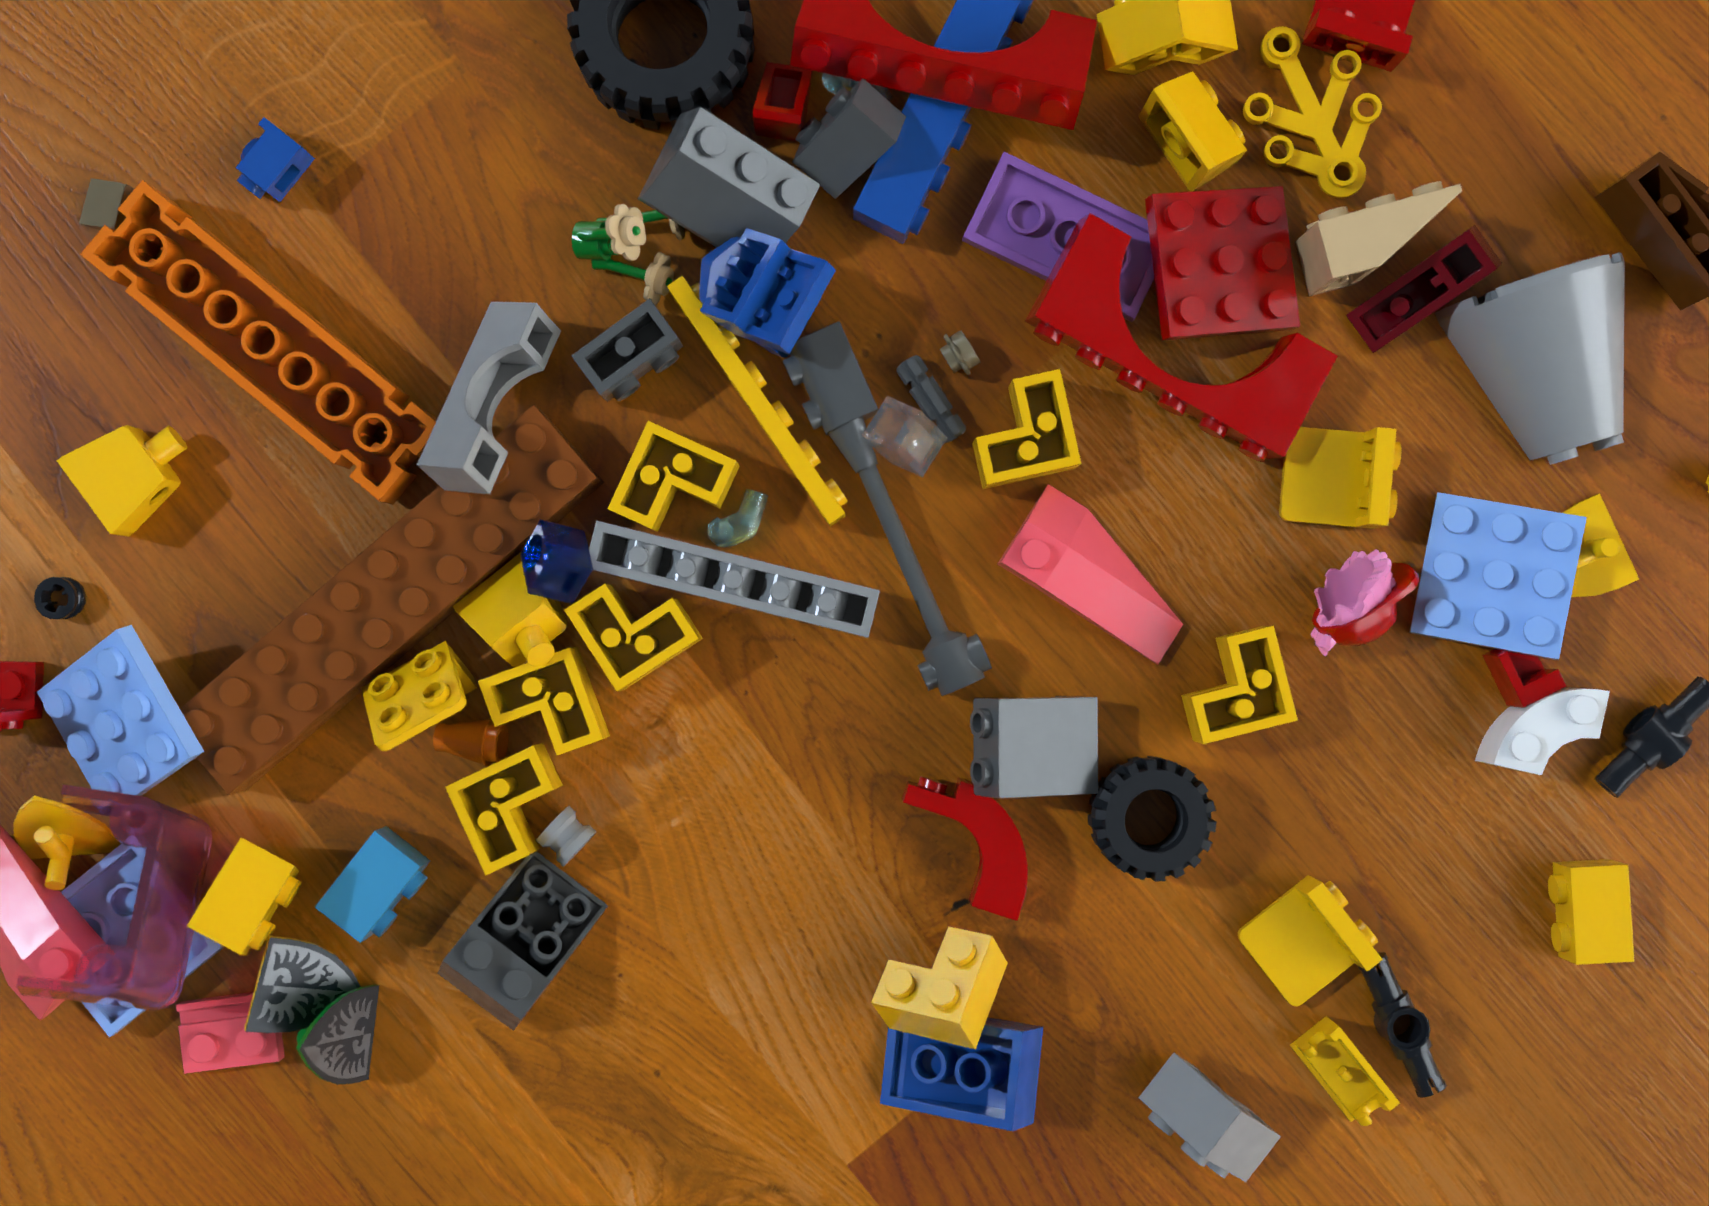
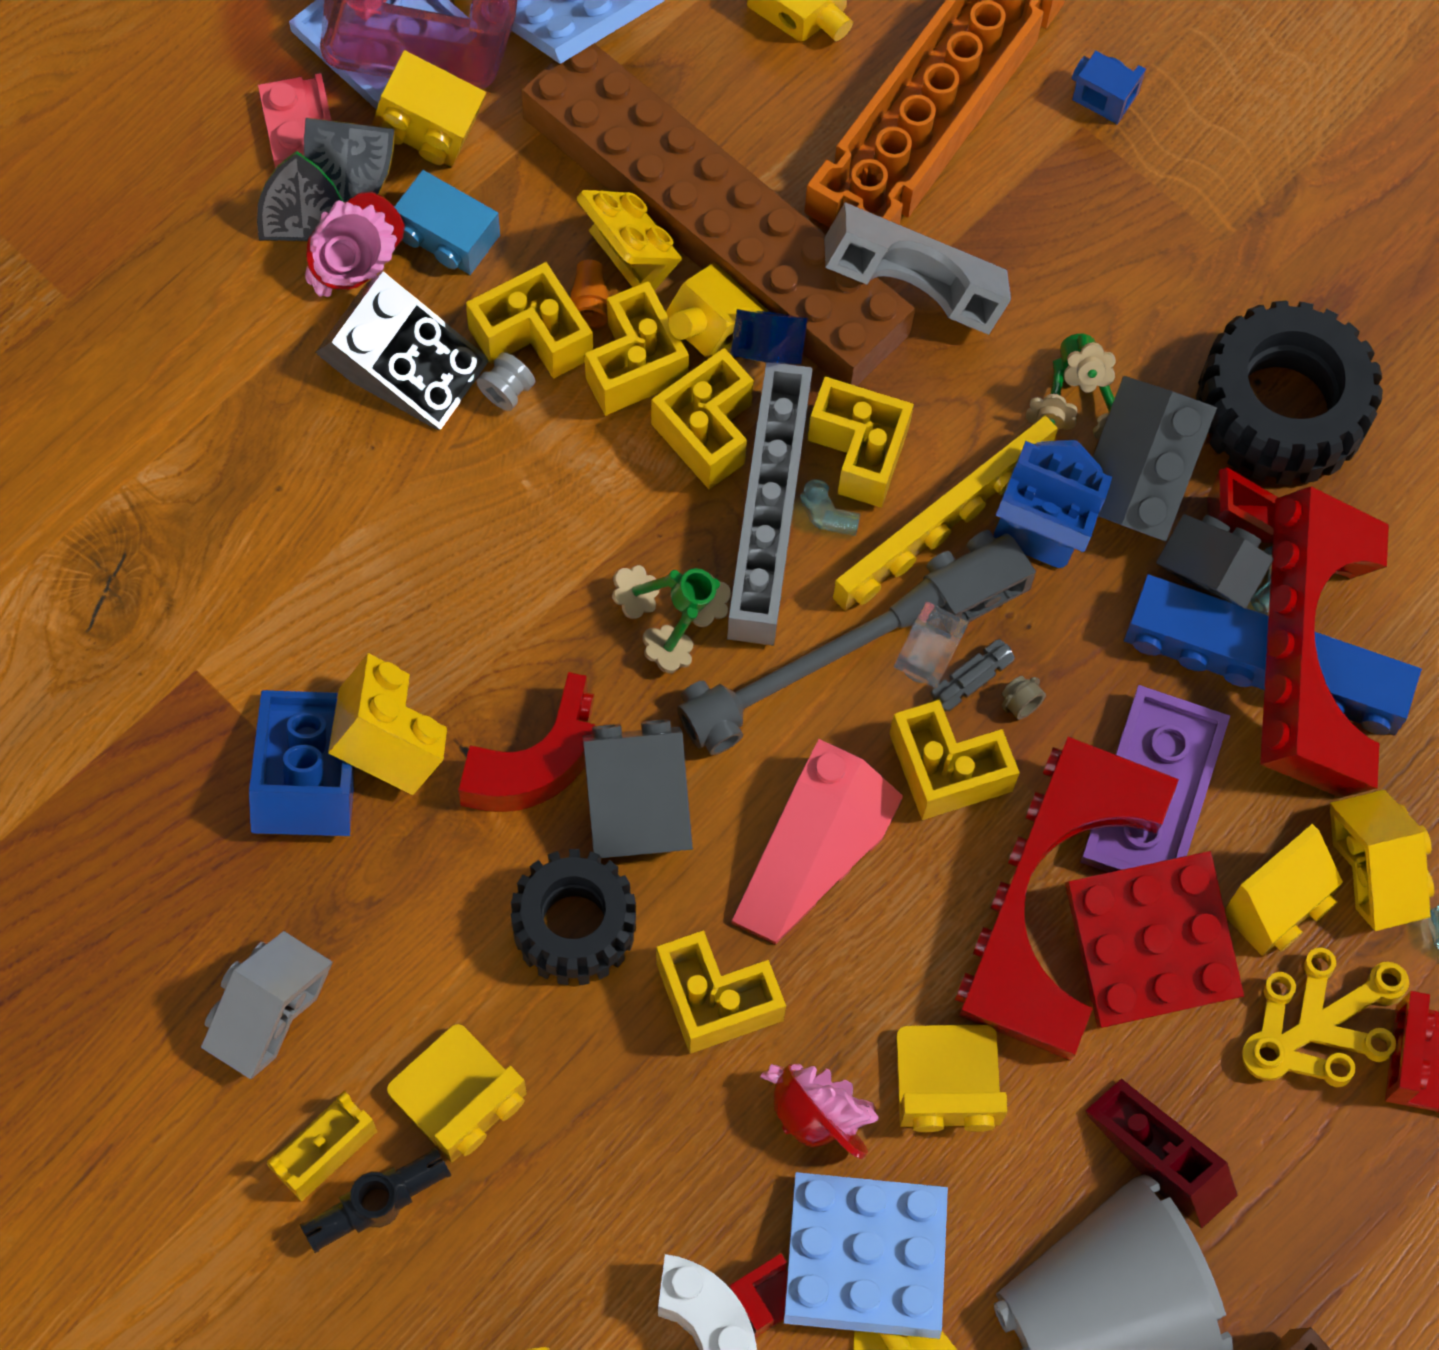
camera: 80 degrees right, 20 degrees down
dark grey brick [571,298,684,402] -> none
tan slope [1295,181,1462,296] -> none
none -> bright pink hair [305,191,405,297]
none -> plant [612,565,731,673]

